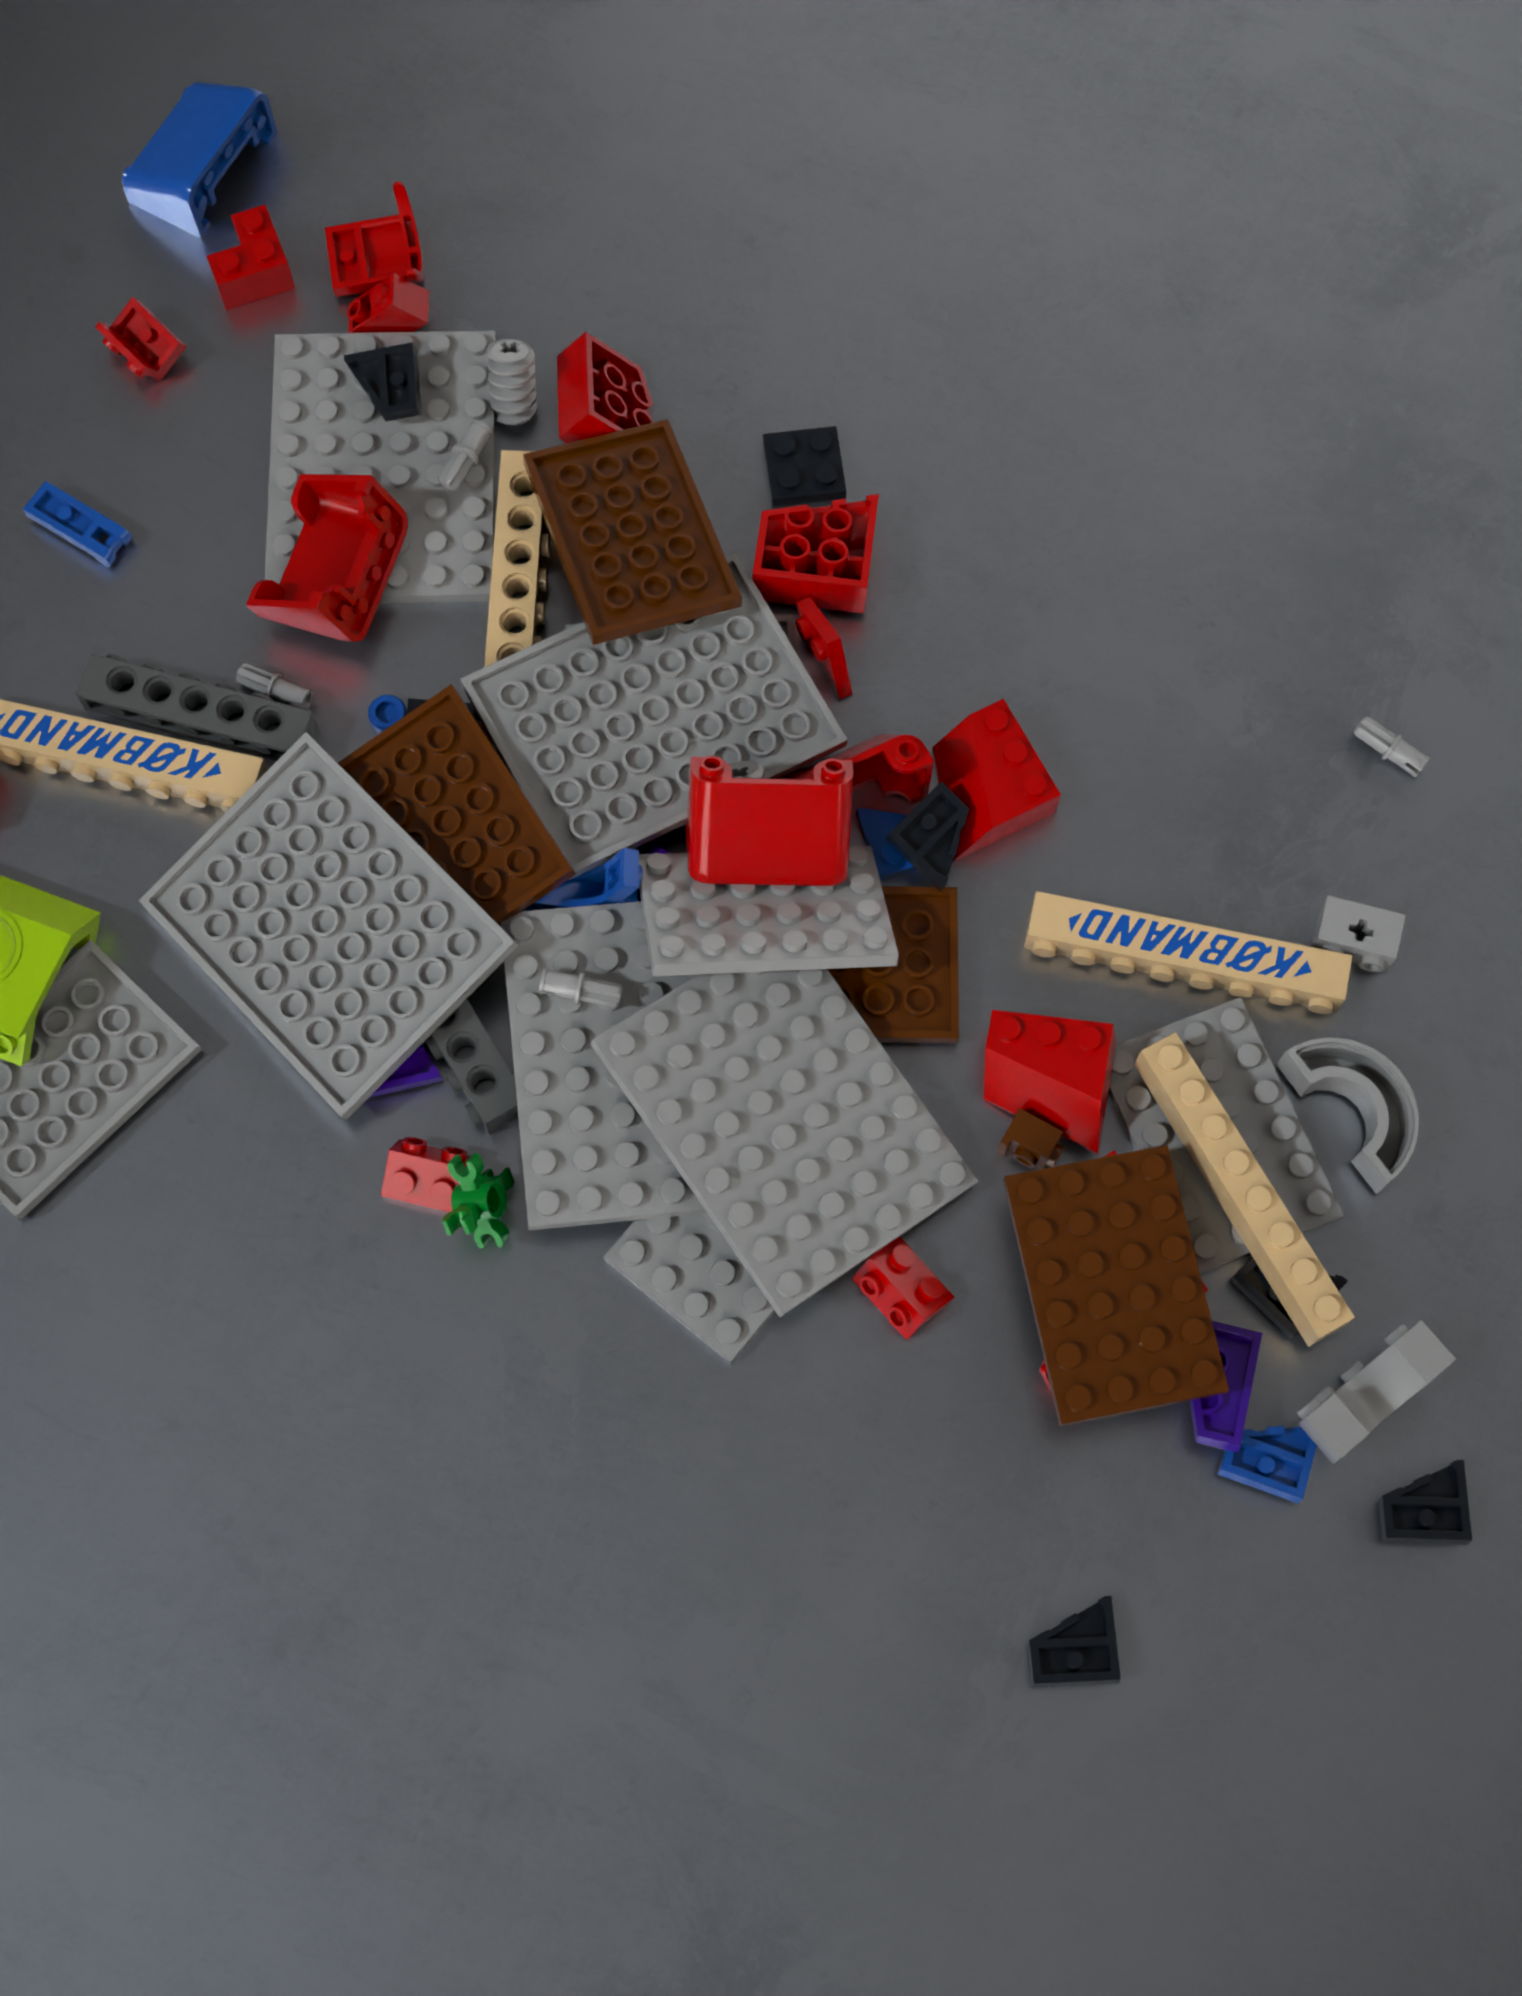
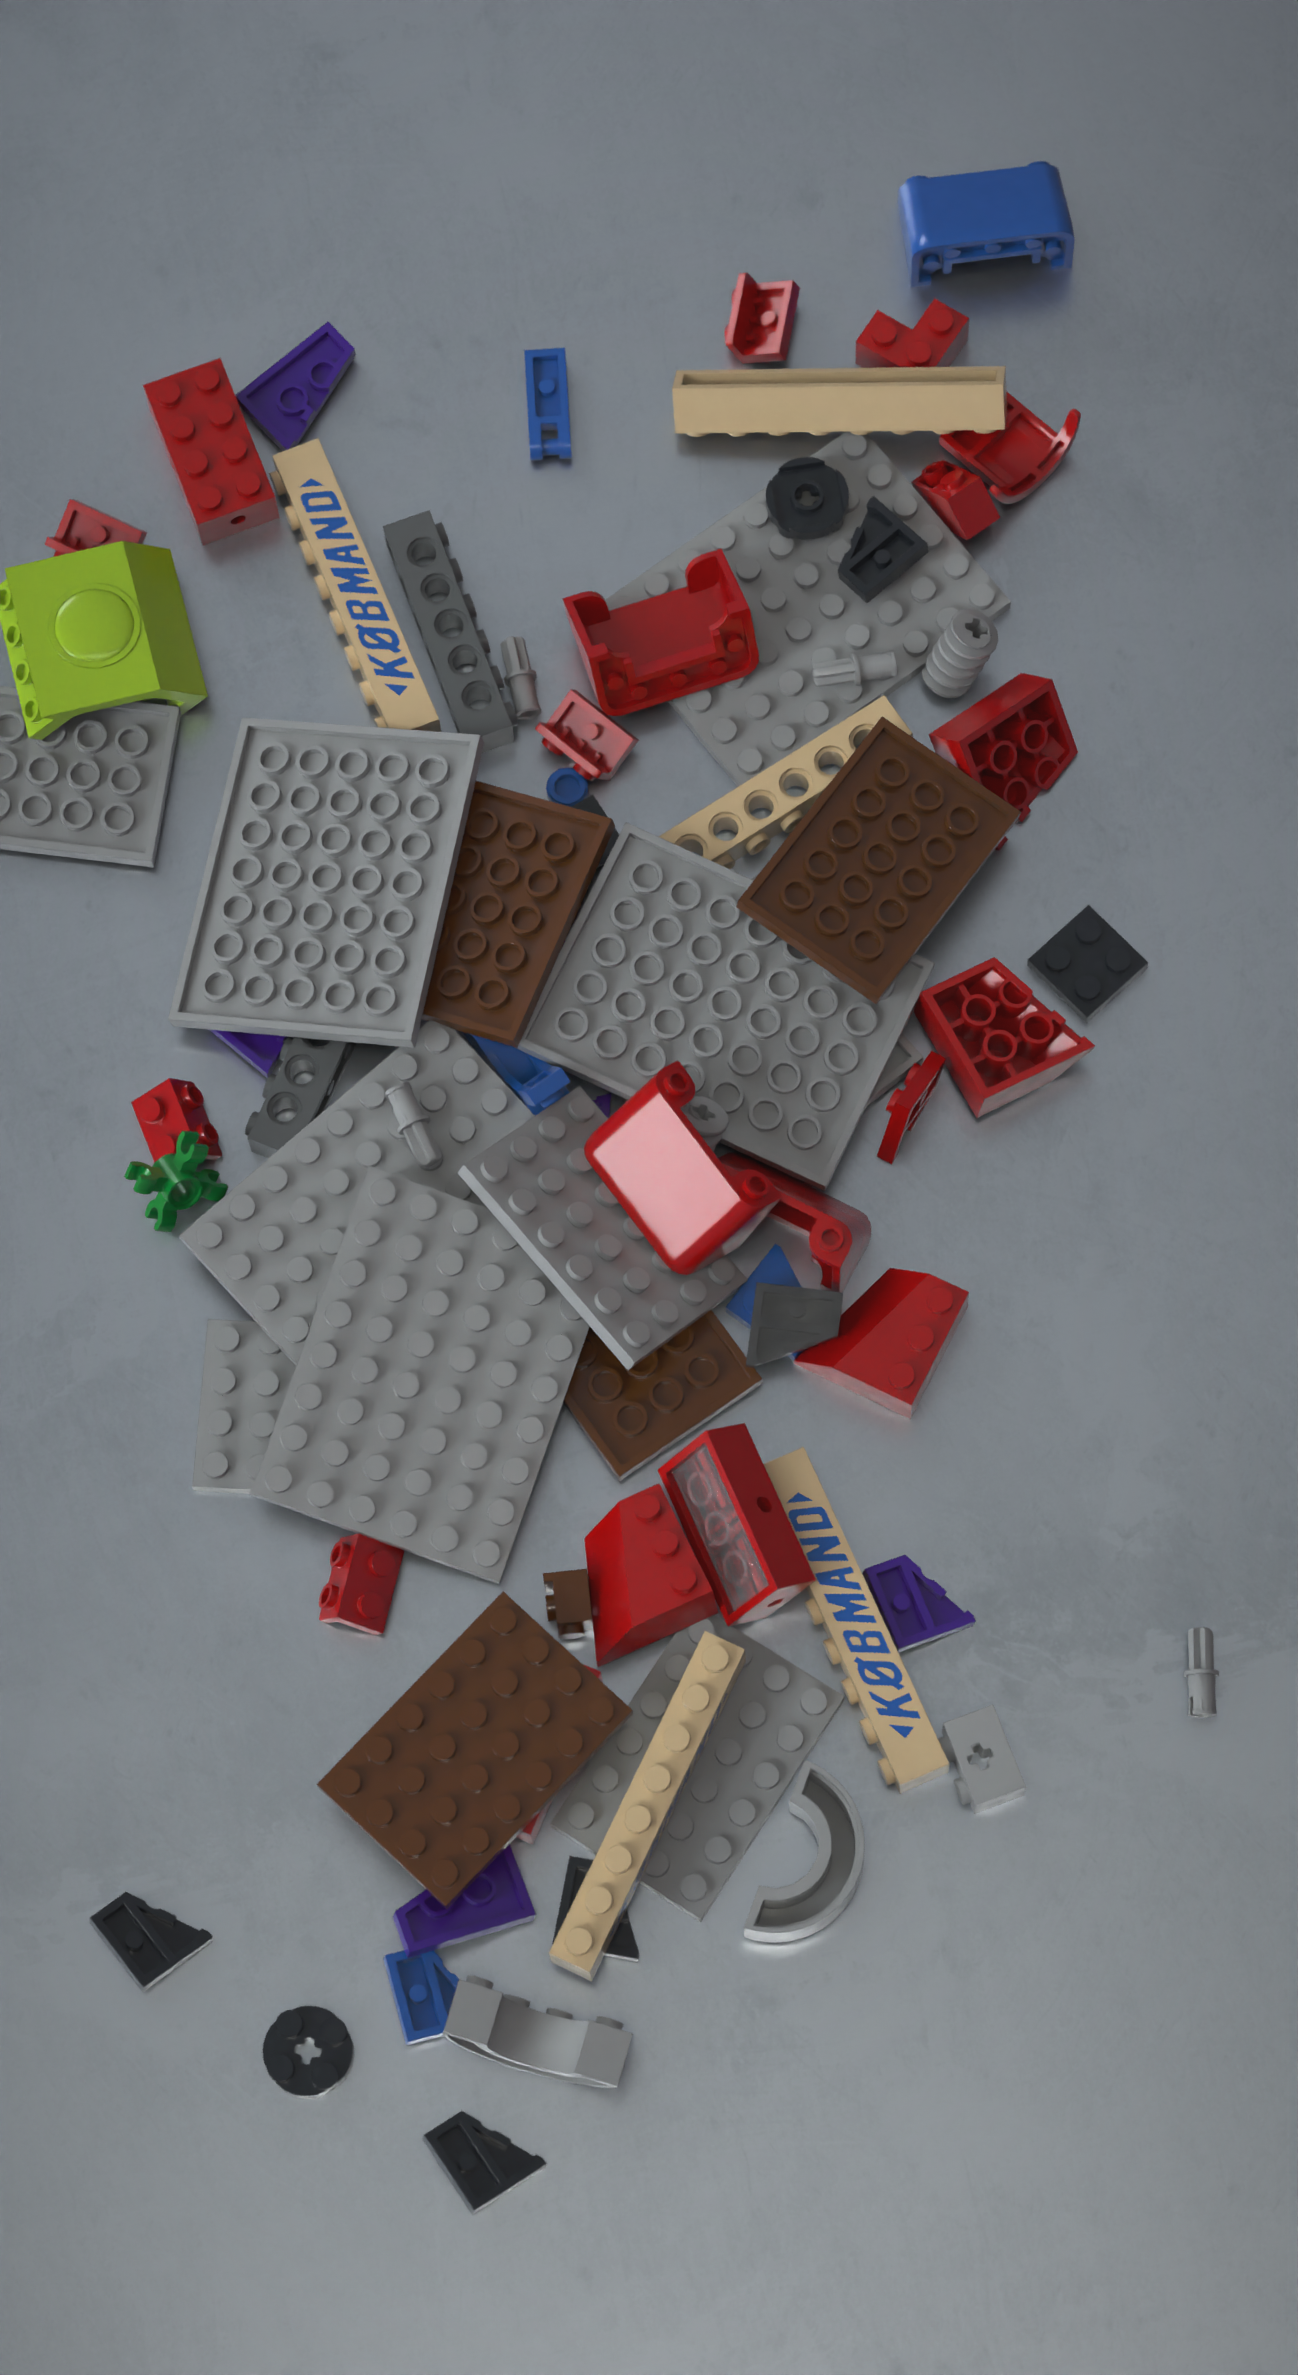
camera: 60 degrees right, 0 degrees up
none -> black plate [263,2006,354,2099]
none -> bracket [535,689,639,781]
none -> red brick [658,1423,816,1627]
none -> tan brick [672,366,1007,437]
none -> black plate [766,457,849,540]
none -> dark purple wing [862,1555,976,1653]

